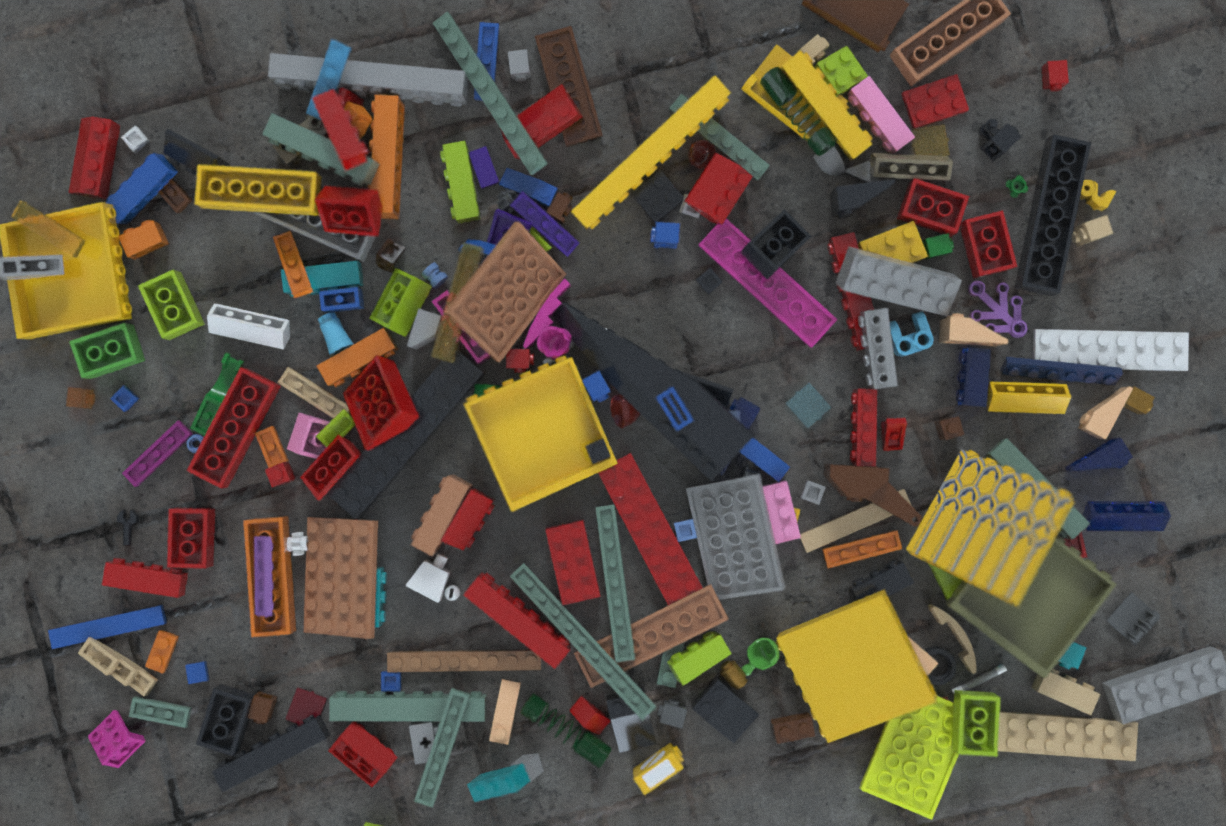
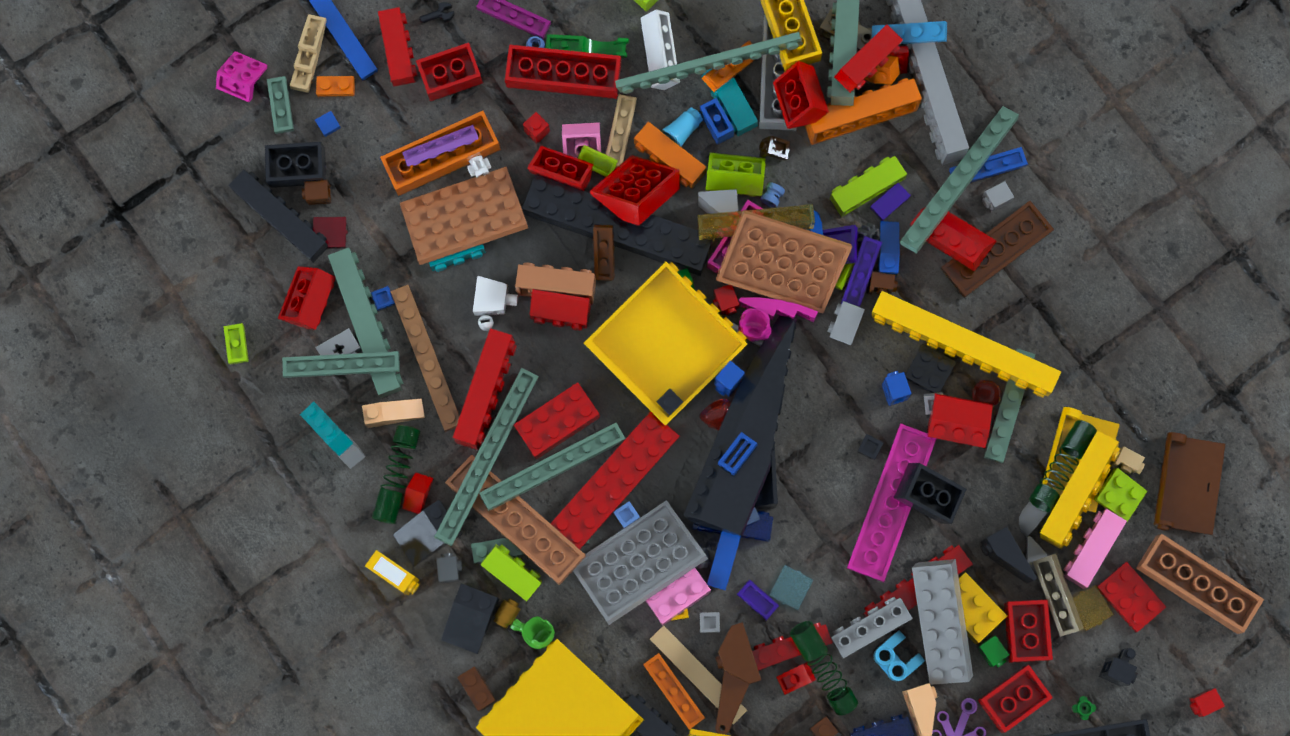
camera: 70 degrees right, 10 degrees down
orange plate [255,426,289,468] -> none
none -> reddish brown plate [593,224,615,280]
none -> sand green plate [615,32,803,94]
none -> dark purple tile [737,580,779,620]
none -> dark green piece [790,621,858,716]
none -> light grey brick [827,301,865,345]

